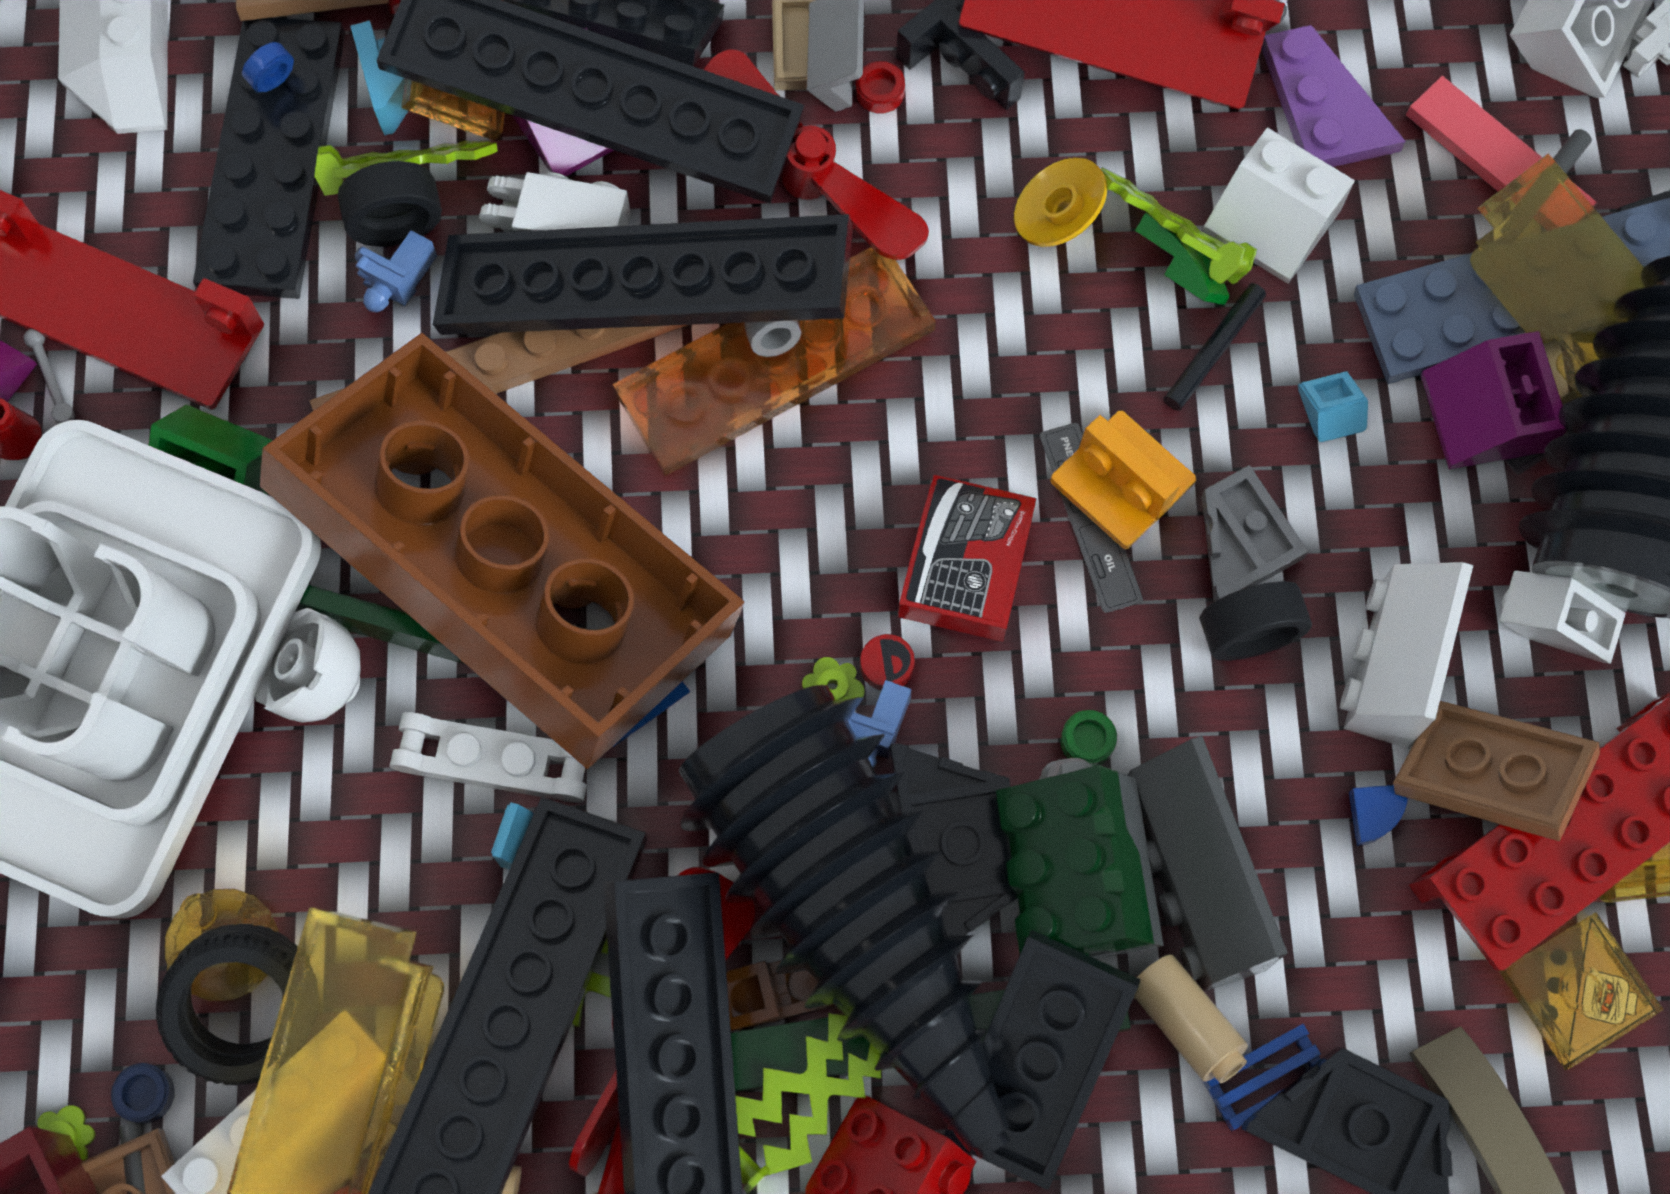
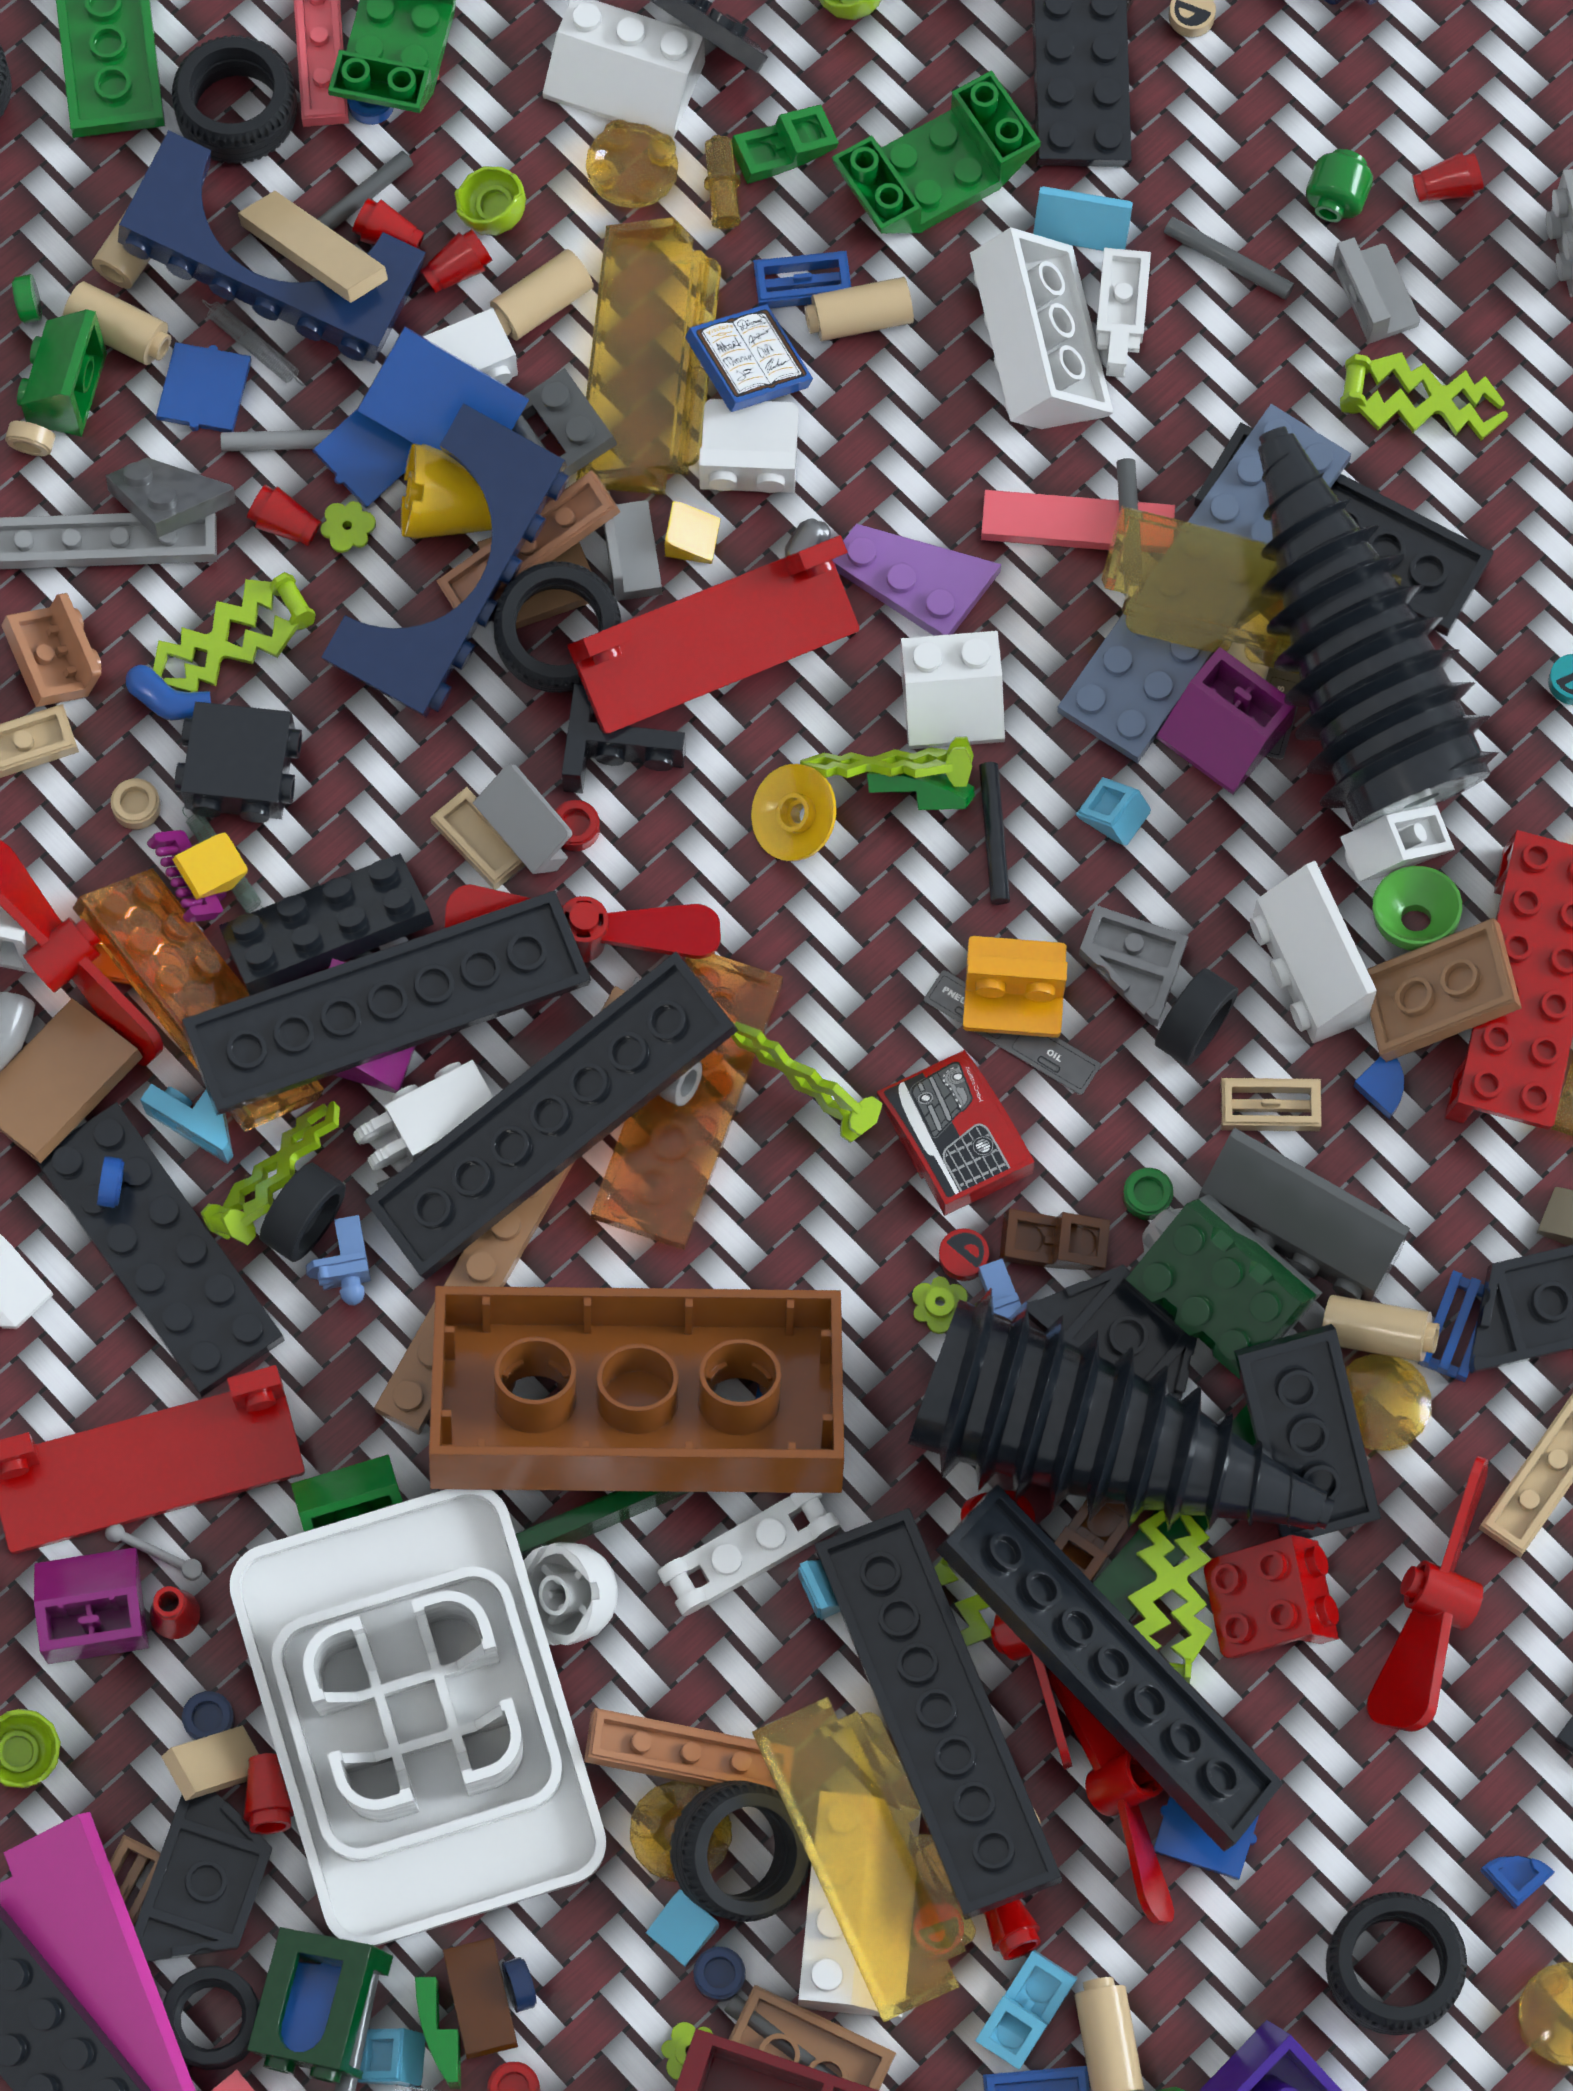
camera: 40 degrees left, 0 degrees up
none -> nougat tile [584,1708,794,1797]
none -> medium azure slope [646,1889,719,1967]
none -> lime piece [731,1021,883,1143]
none -> reddish brown slope [999,1208,1110,1270]
none -> tan tile [1220,1078,1322,1131]
none -> clear yellow dish [1345,1353,1431,1451]
none -> bright green piece [1372,866,1462,951]

